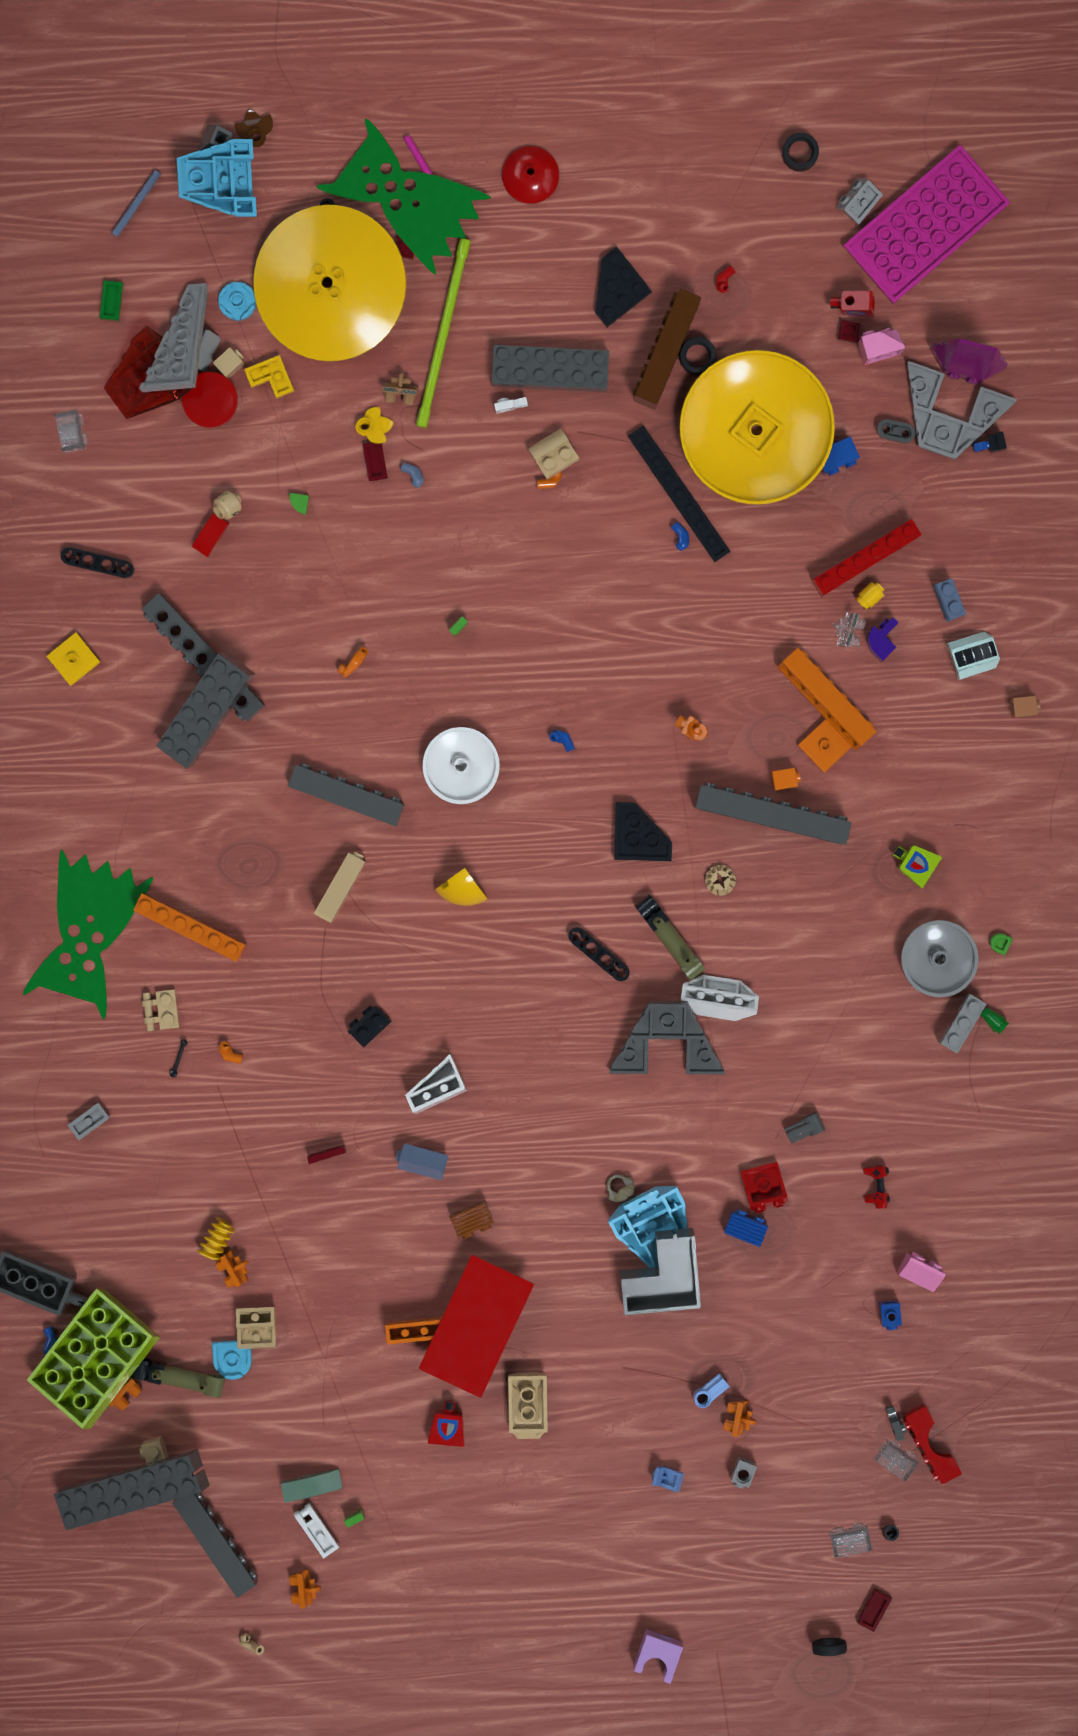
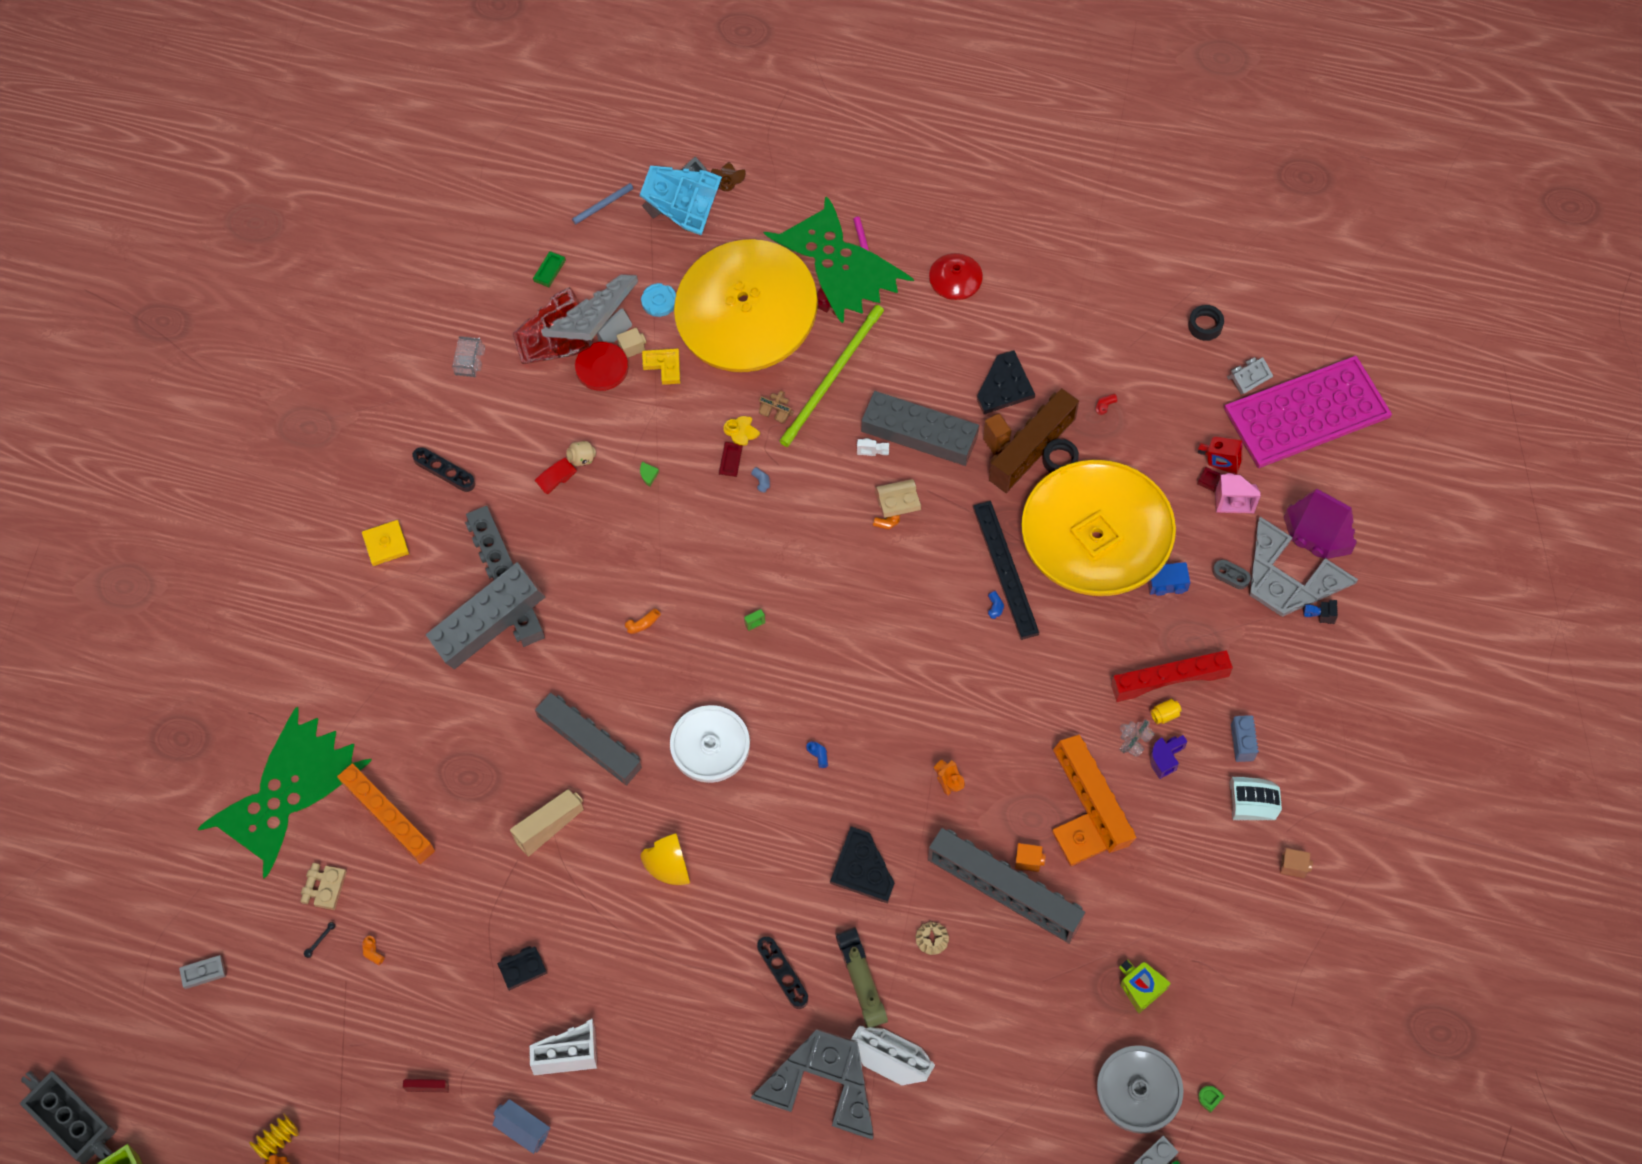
camera: 20 degrees right, 25 degrees down
none -> dark orange brick [983,413,1012,455]

